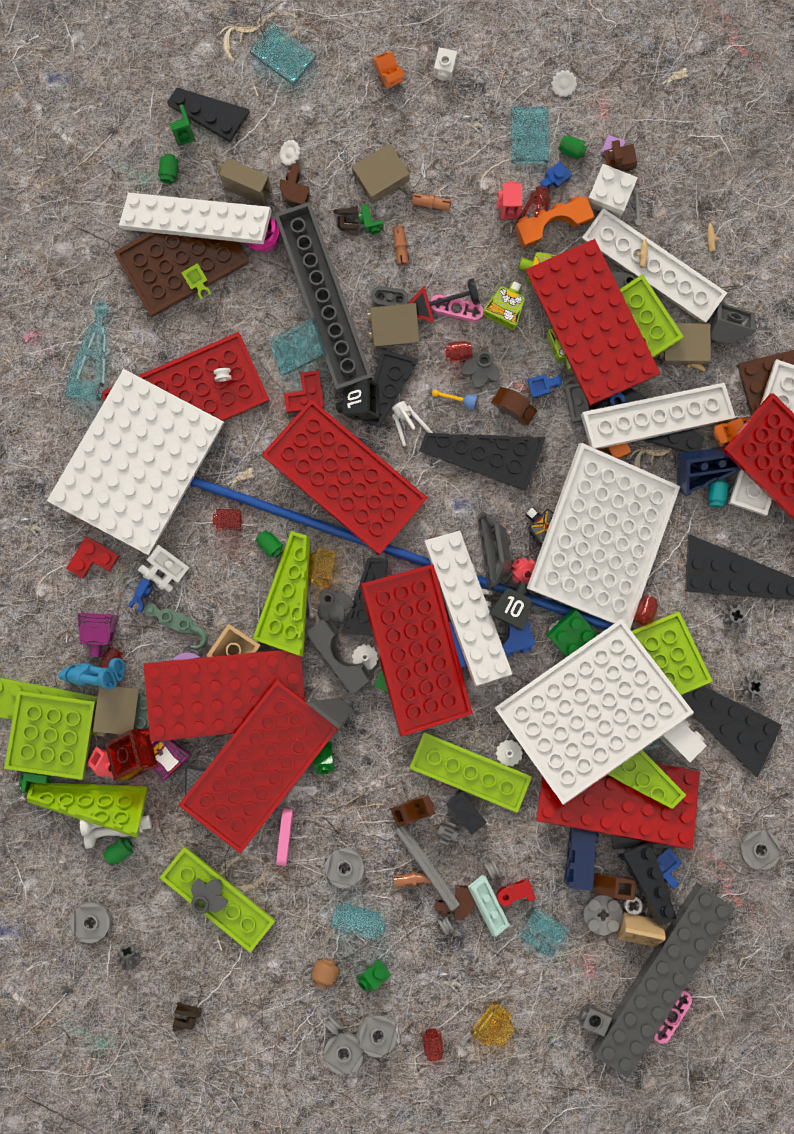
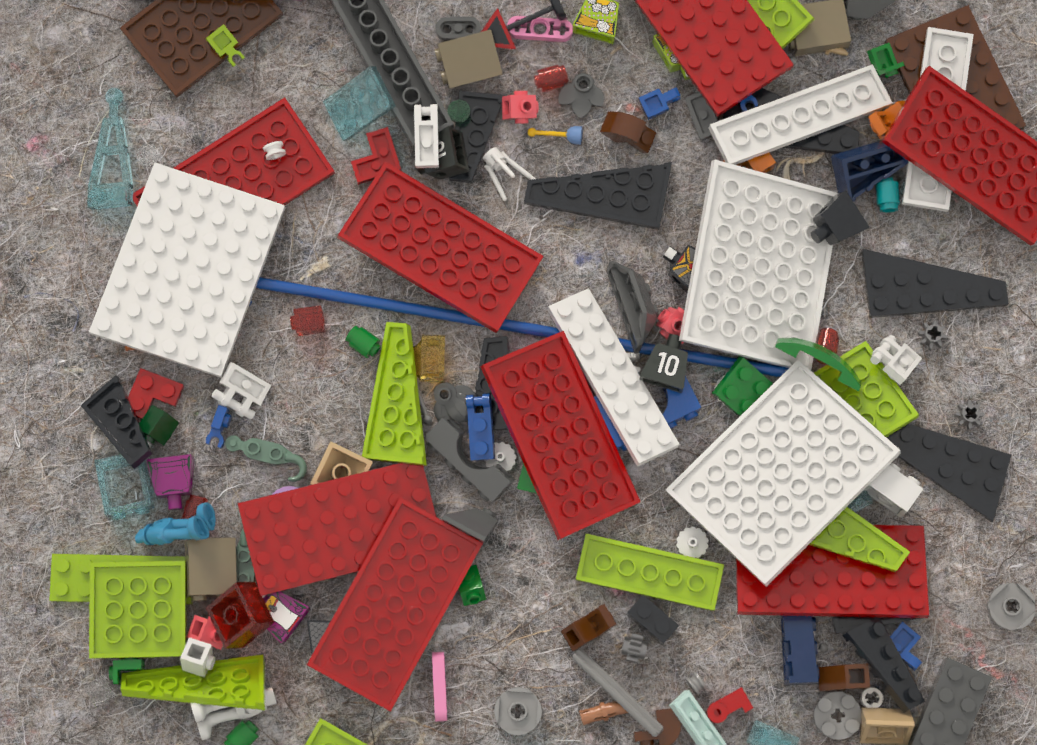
camera: 10 degrees left, 5 degrees down
none -> black wing [80,375,152,469]
none -> clear light blue window [94,455,155,520]
none -> dark green brick [139,405,179,446]
none -> white brick [180,637,215,678]
none -> white plate [414,104,439,168]
none -> clear green plate [447,100,470,123]
none -> blue plate [466,393,495,461]
none -> coral brick [502,91,539,124]
none -> green slope [775,338,861,391]
none -> black torso [810,190,869,245]
none -> green bracket [866,43,905,78]
none -> white plate [870,335,922,385]

